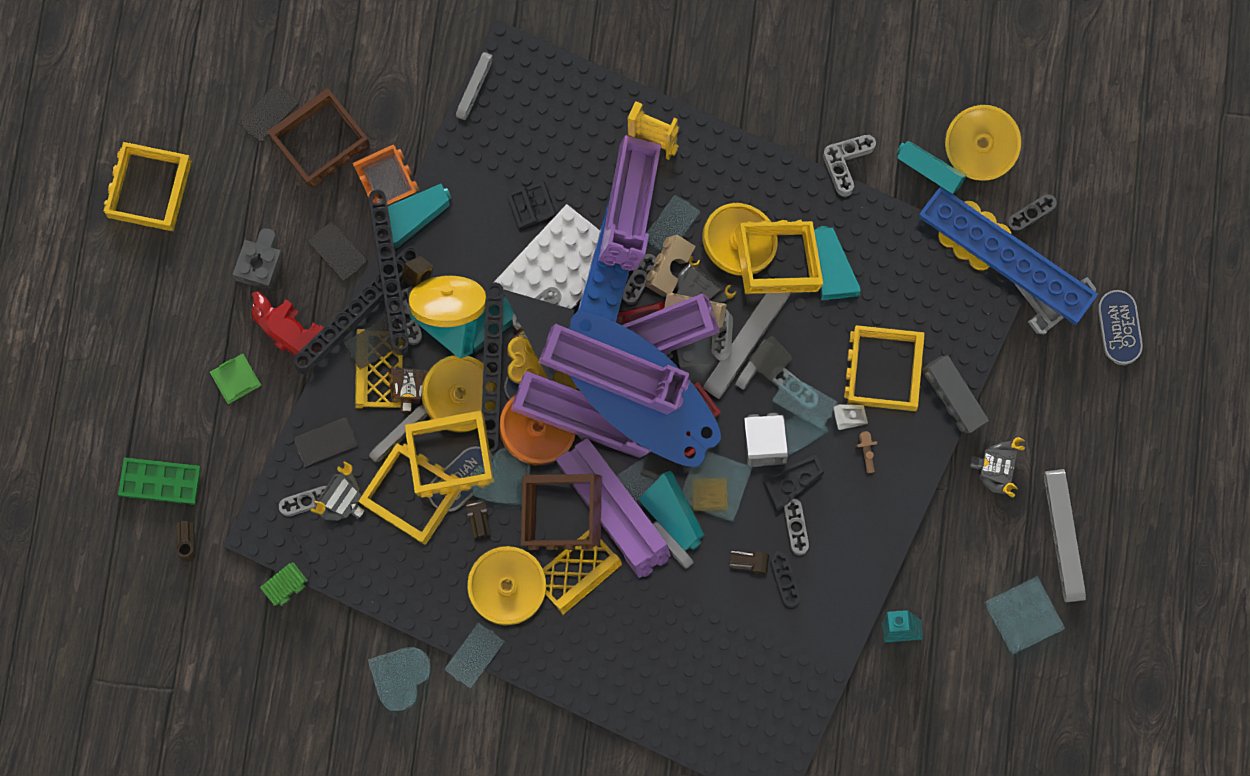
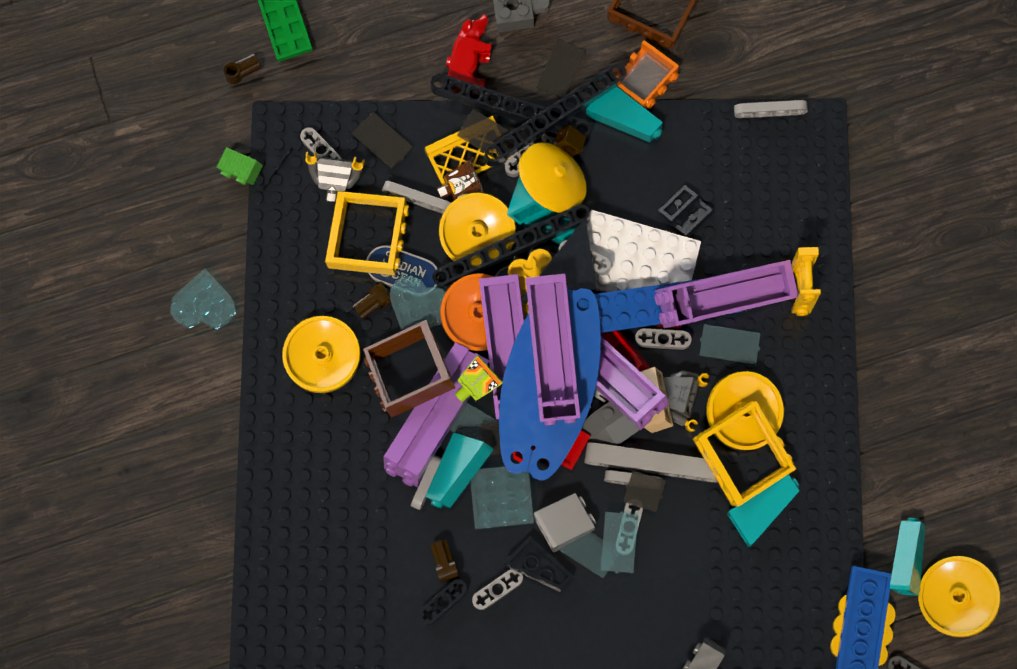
camera: 70 degrees right, 0 degrees up
bright green piece [210,354,261,404] -> none
yellow window [405,411,495,498] -> none
clear light blue piece [444,623,505,689] -> none
yellow fence [543,530,622,615] -> none
tan arch [645,235,695,297] -> none
clear yellow piece [691,478,729,511] -> none
light grey beam [711,309,733,361] -> none
light grey beam [823,135,876,197] -> none
white slope [834,404,868,430] -> none
yellow window [844,325,924,411] -> none
medium nougat arm [856,431,877,473] -> none
none -> torso [455,355,503,403]

